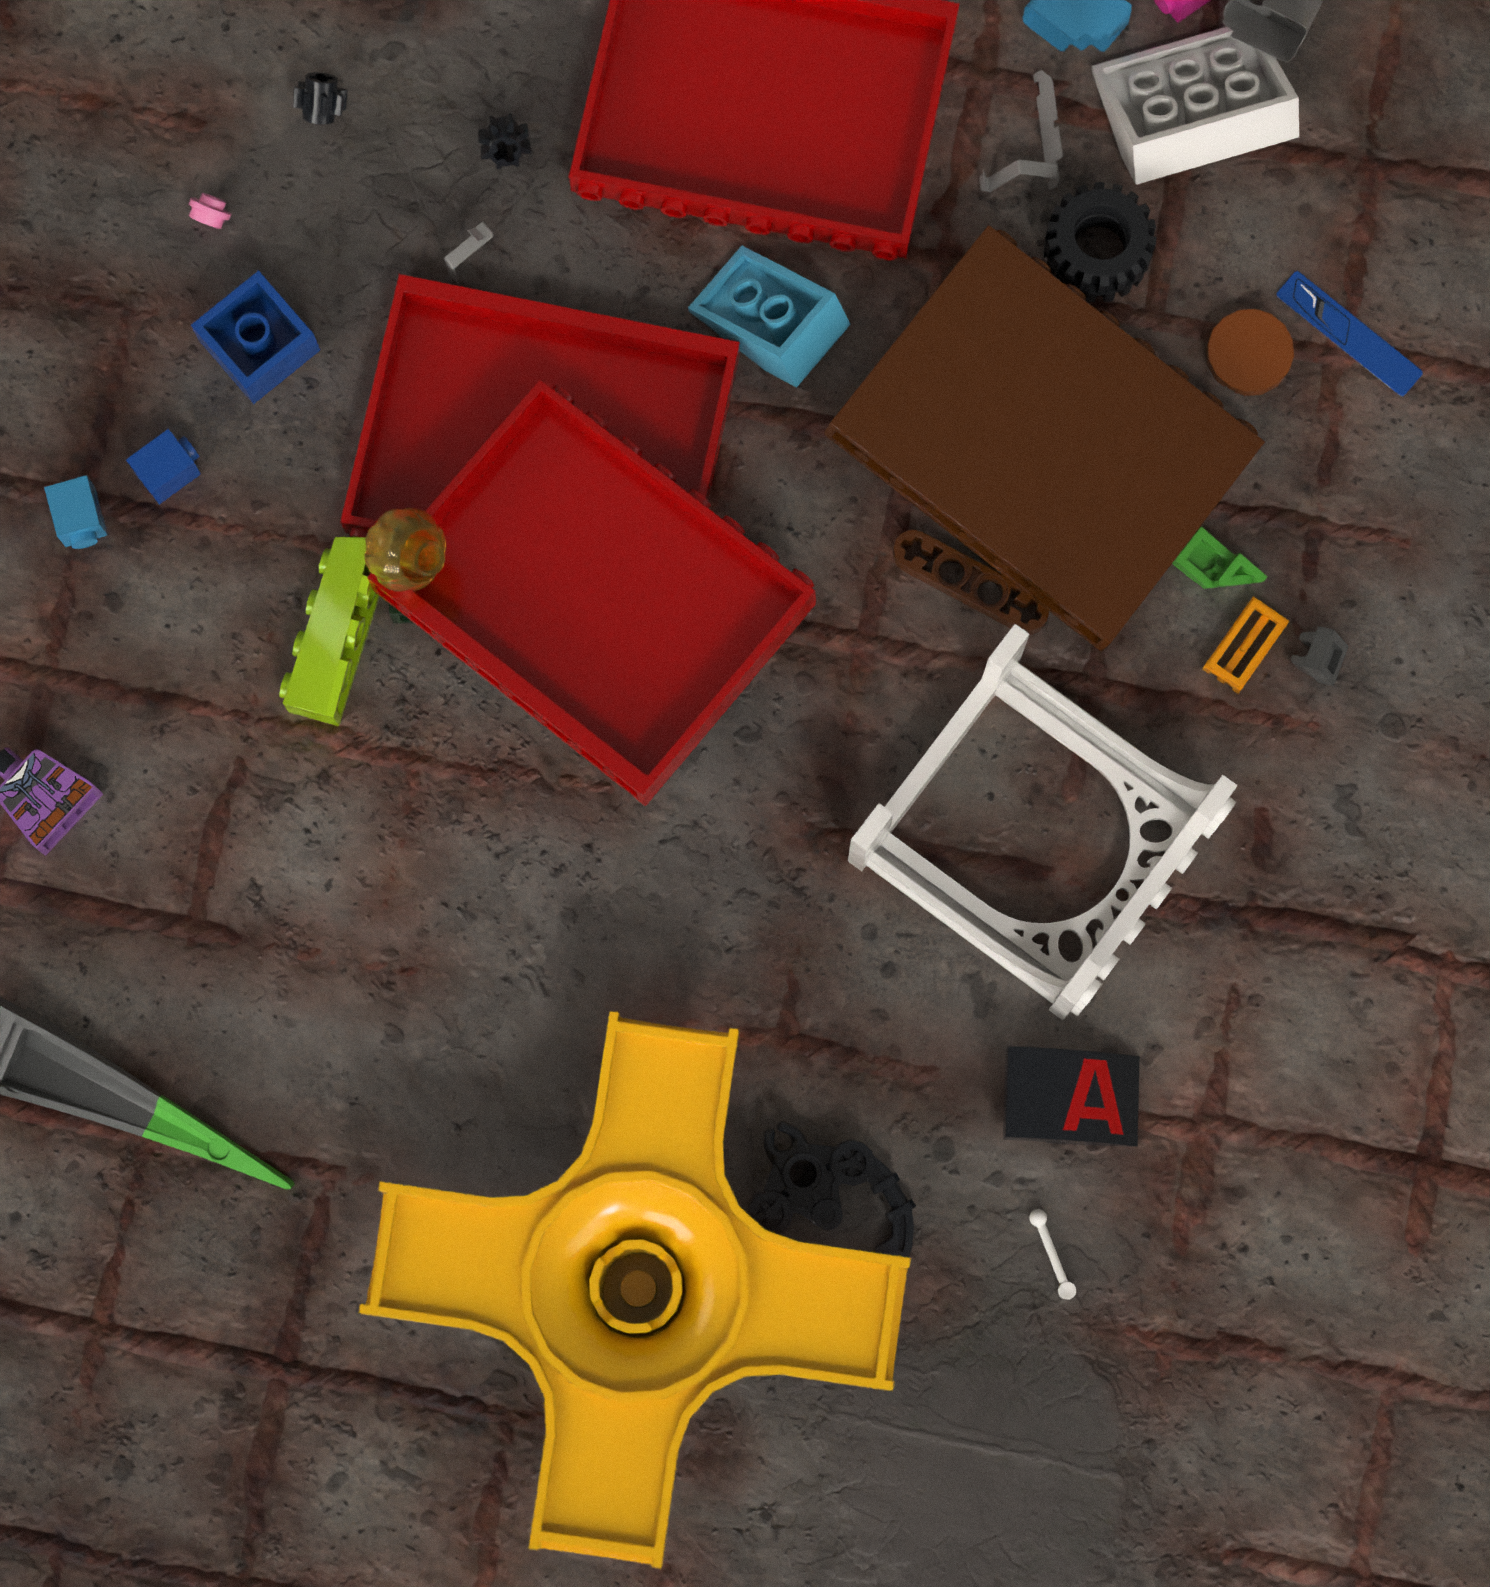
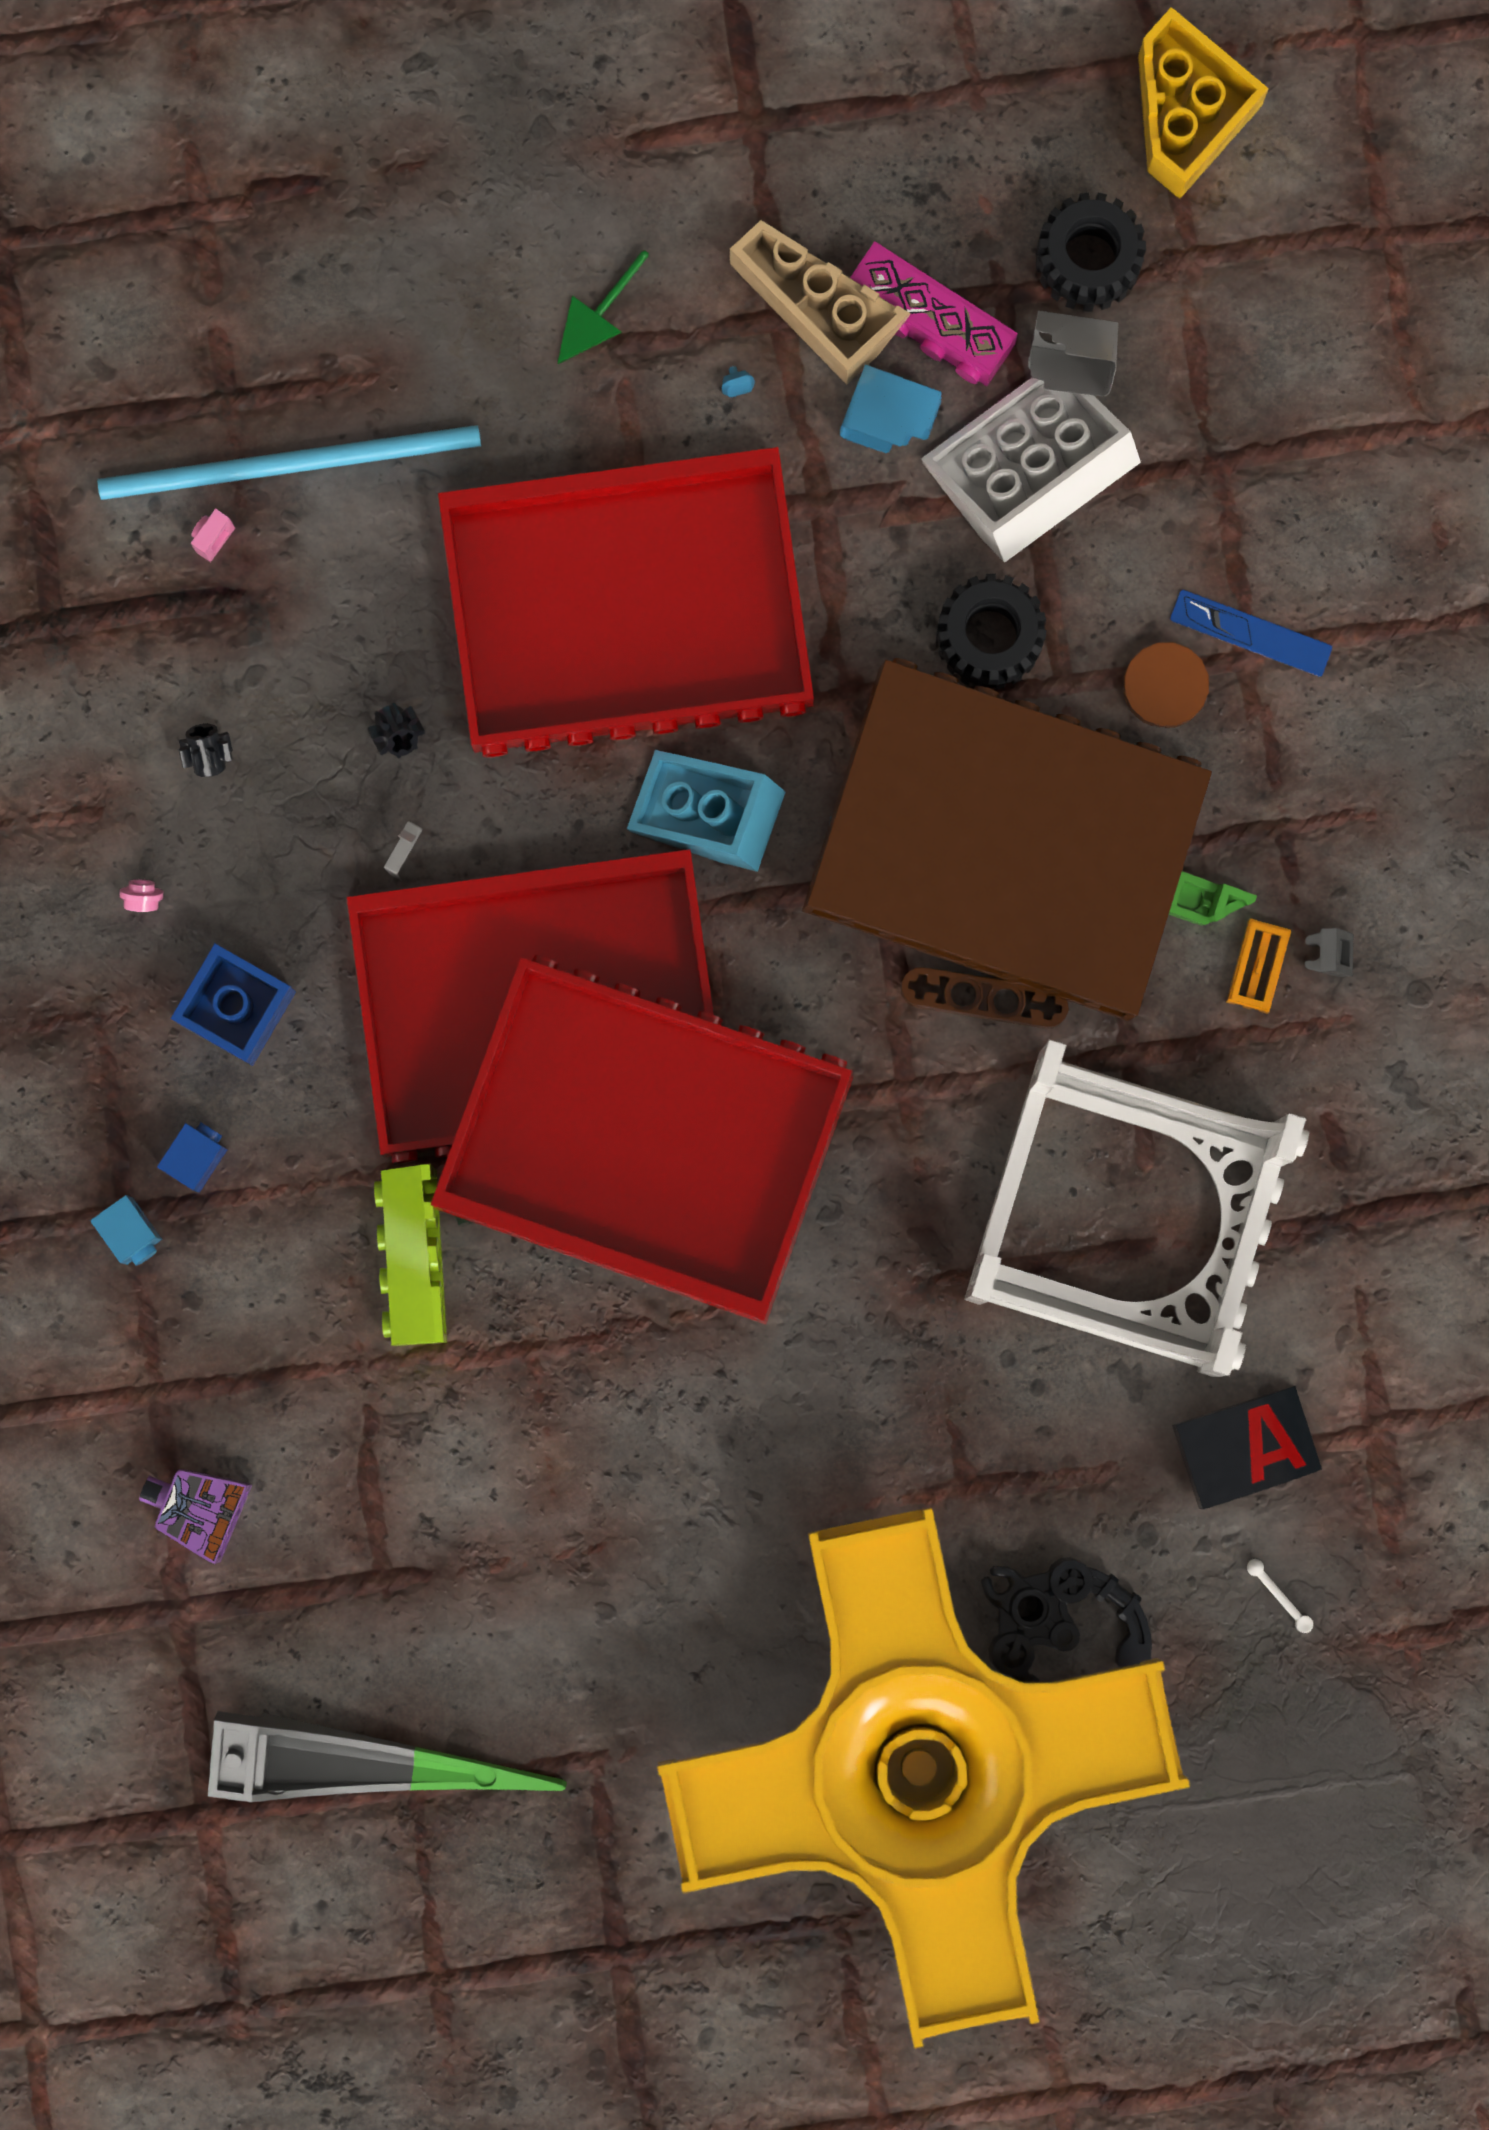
camera: 20 degrees left, 5 degrees up
clear yellow plant [364,507,447,592] -> none
light grey piece [979,70,1063,192] -> none

